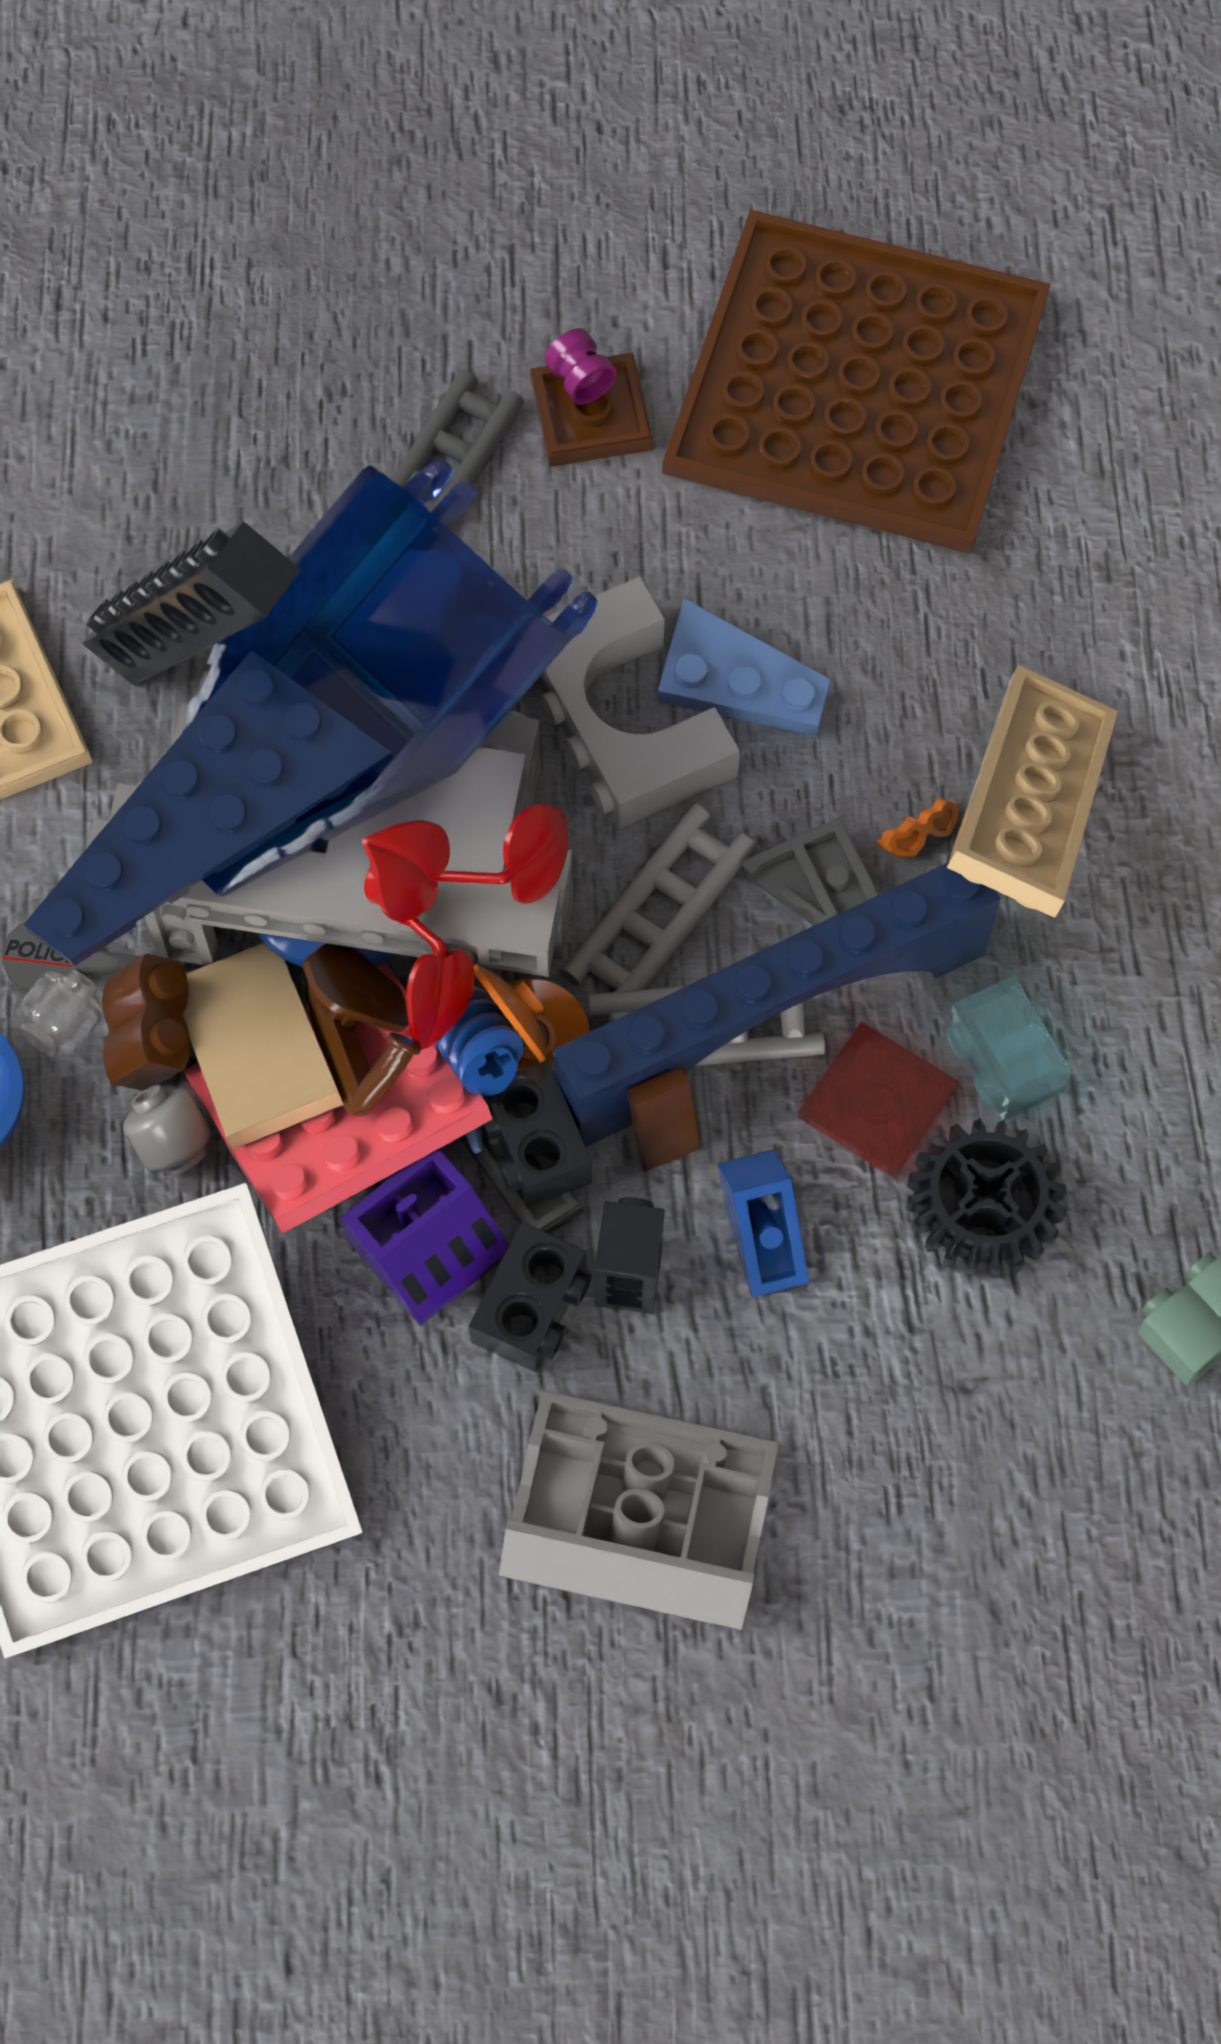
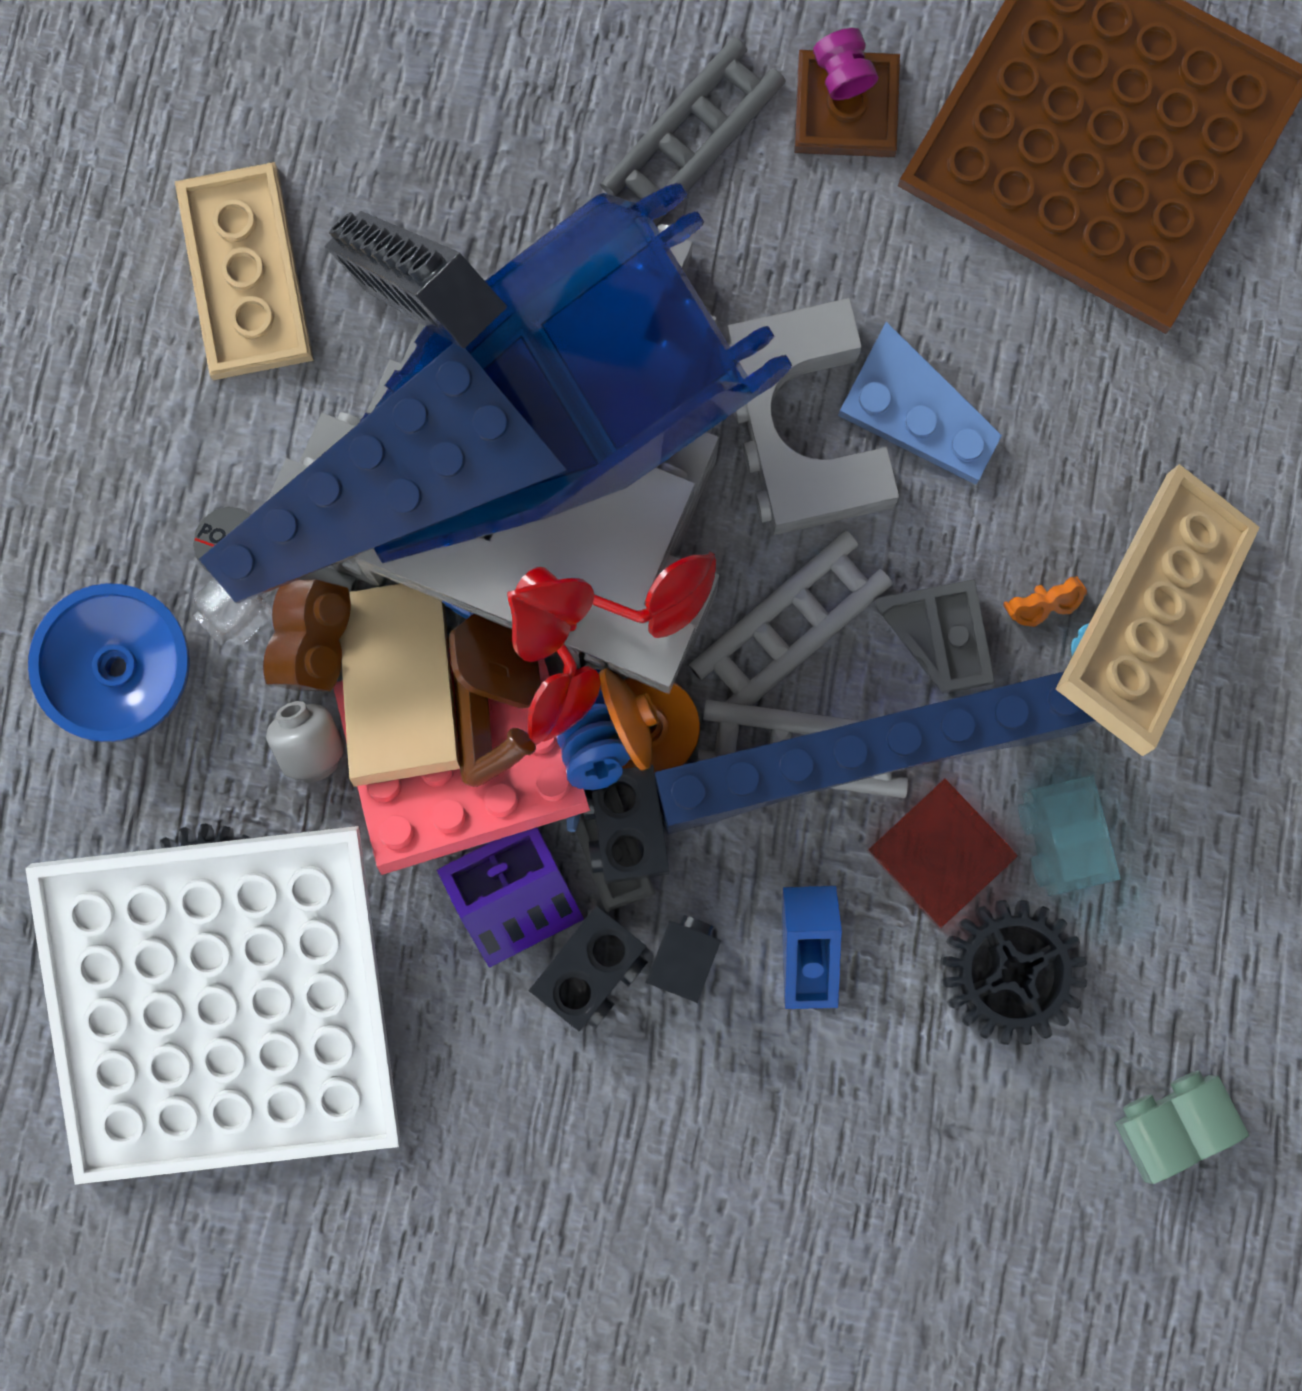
camera: 15 degrees right, 15 degrees up
light grey piece [498,1391,779,1630] -> none
reddish brown tile [627,1067,700,1171] -> none

